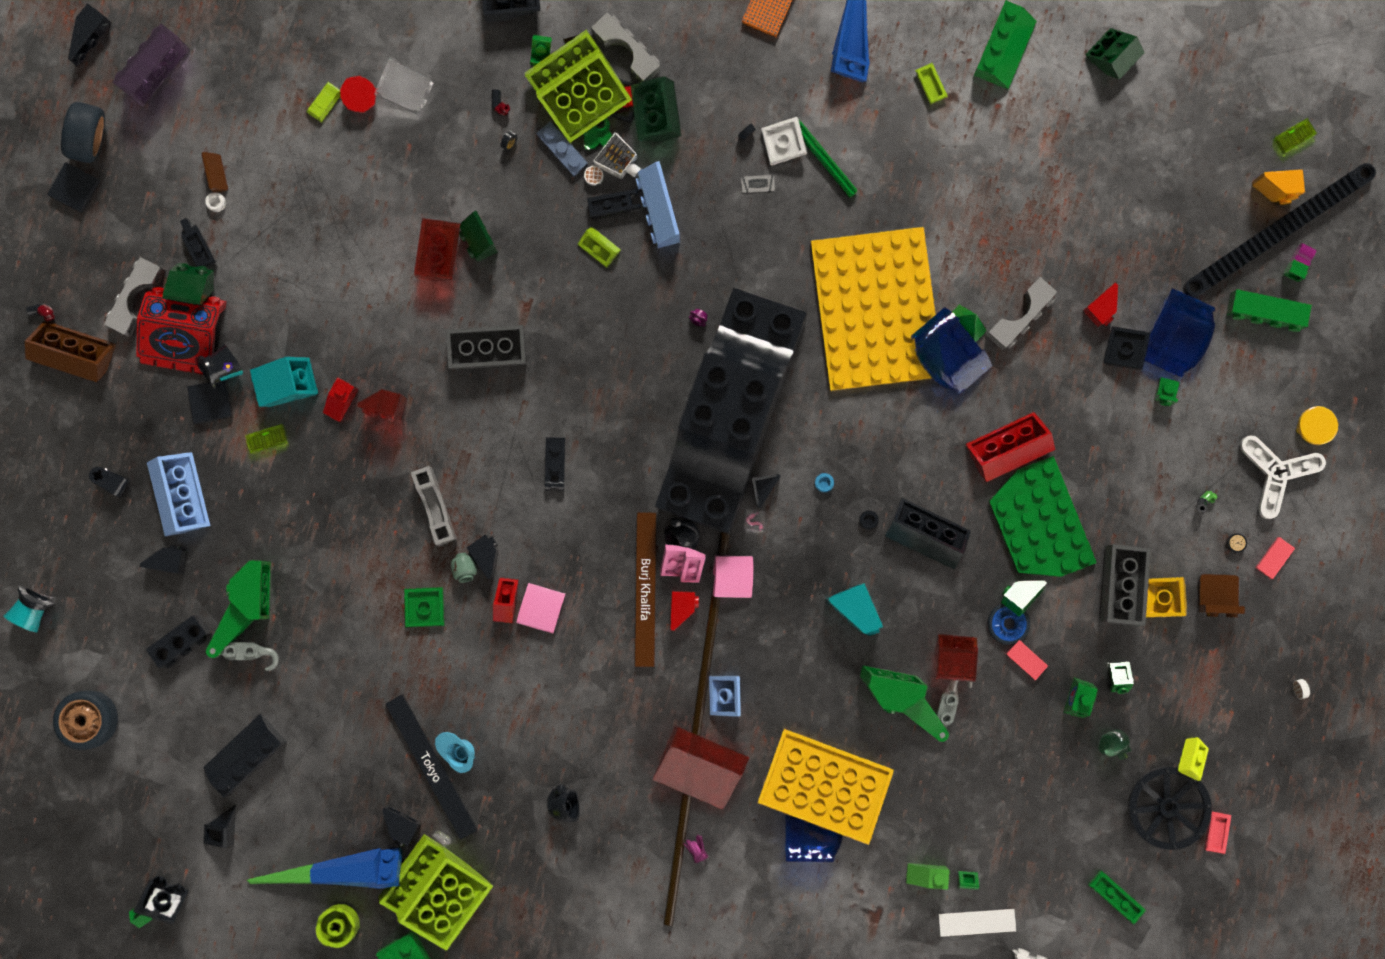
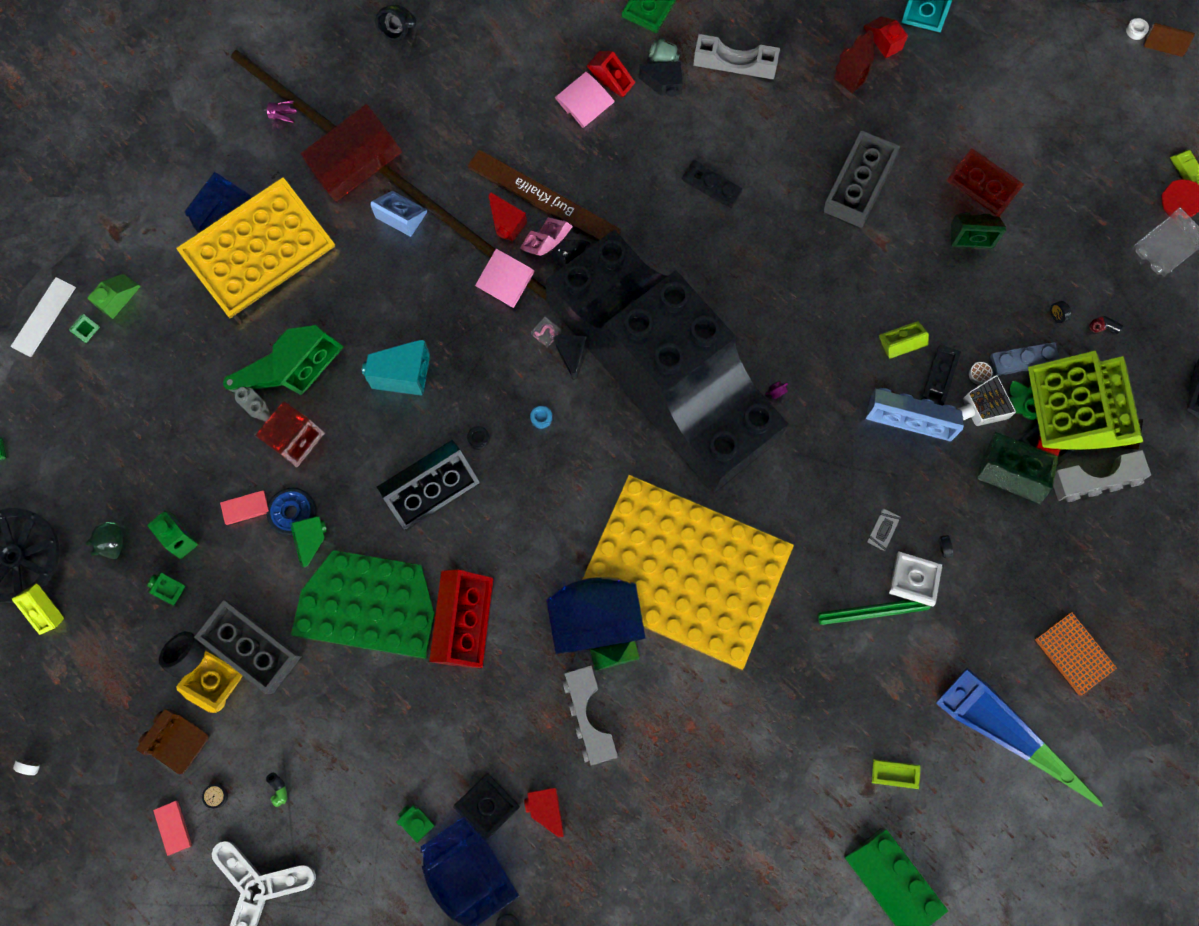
camera: 120 degrees right, 10 degrees down
green bracket [530,35,552,66] -> none
none -> black tyre [159,631,206,678]

